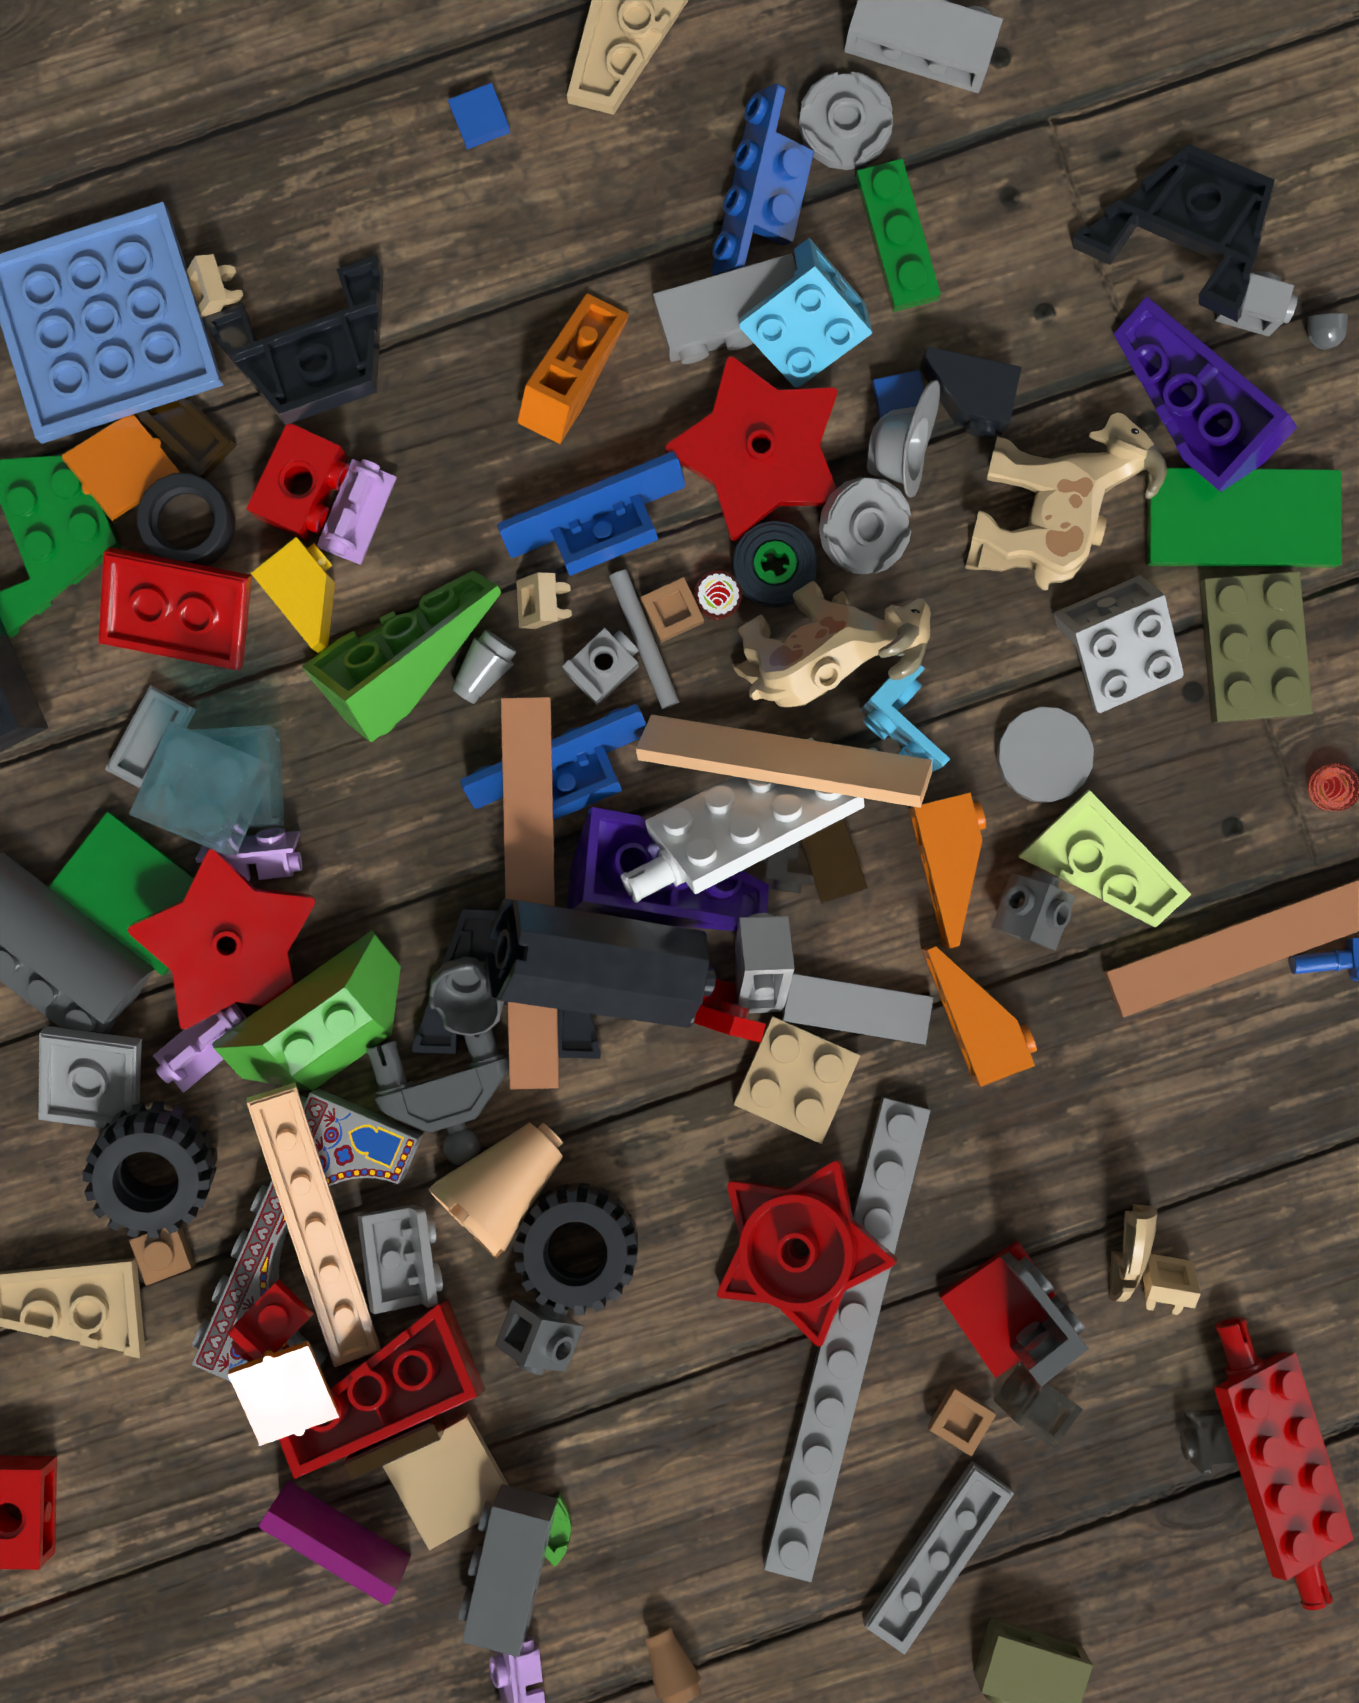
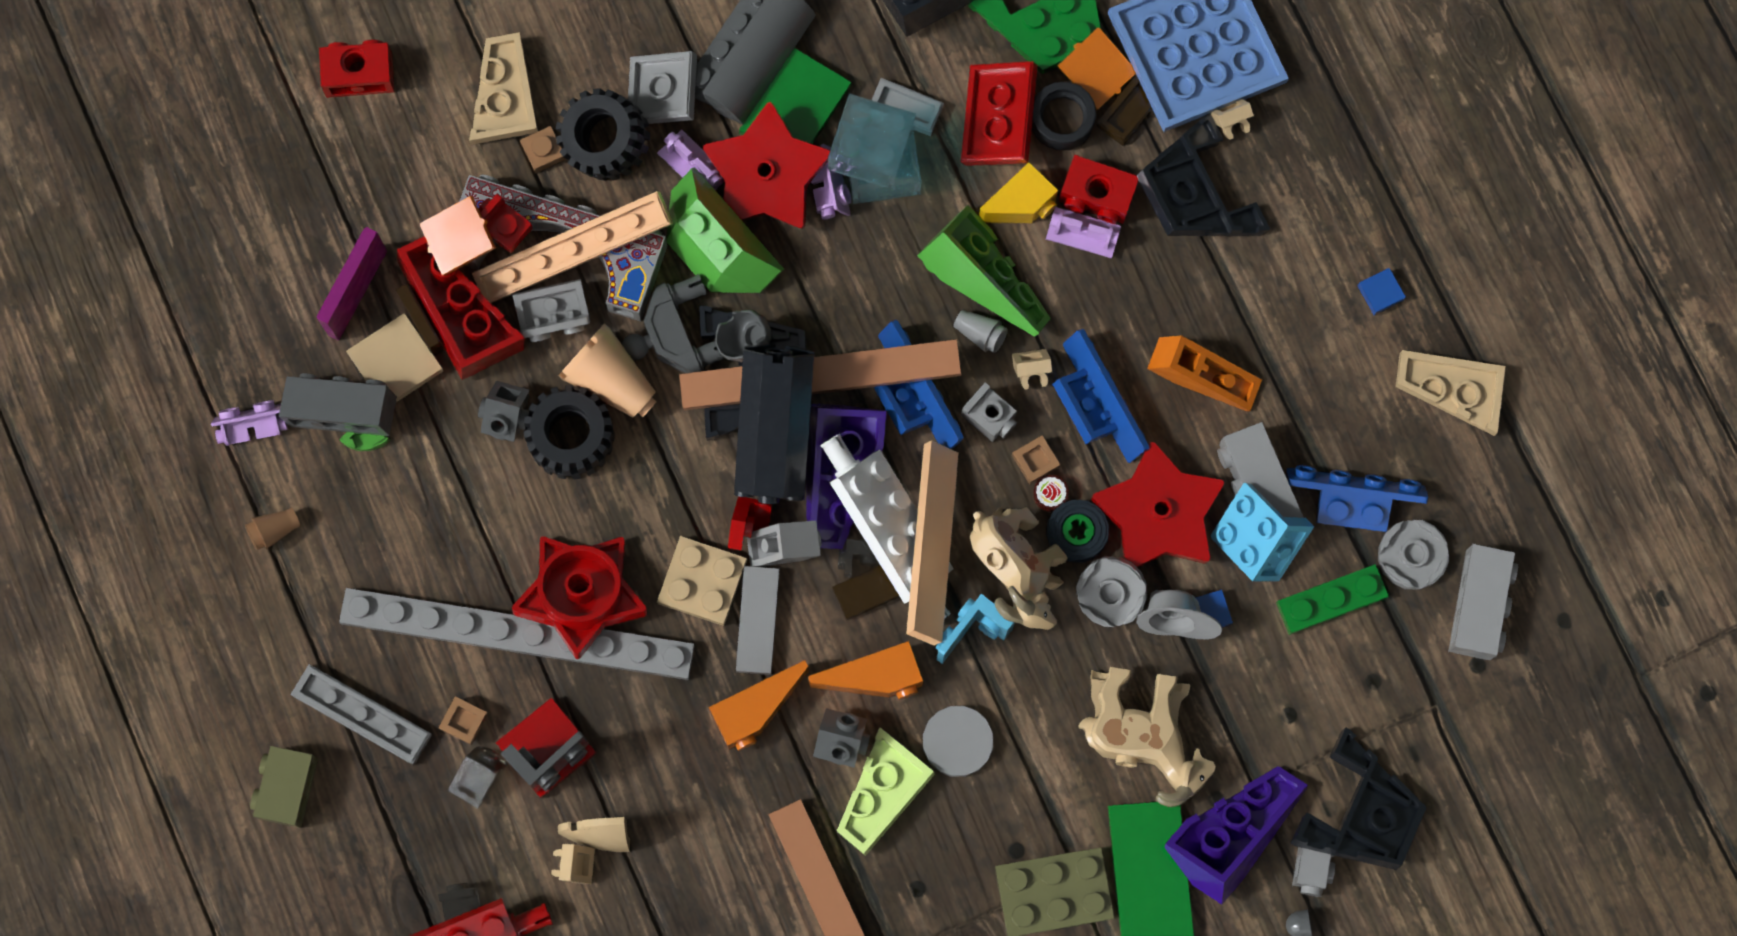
camera: 85 degrees right, 10 degrees down
light grey bar [609,569,680,709] -> none
black slope [919,346,1022,438] -> none
light grey bracket [1053,575,1184,713] -> none

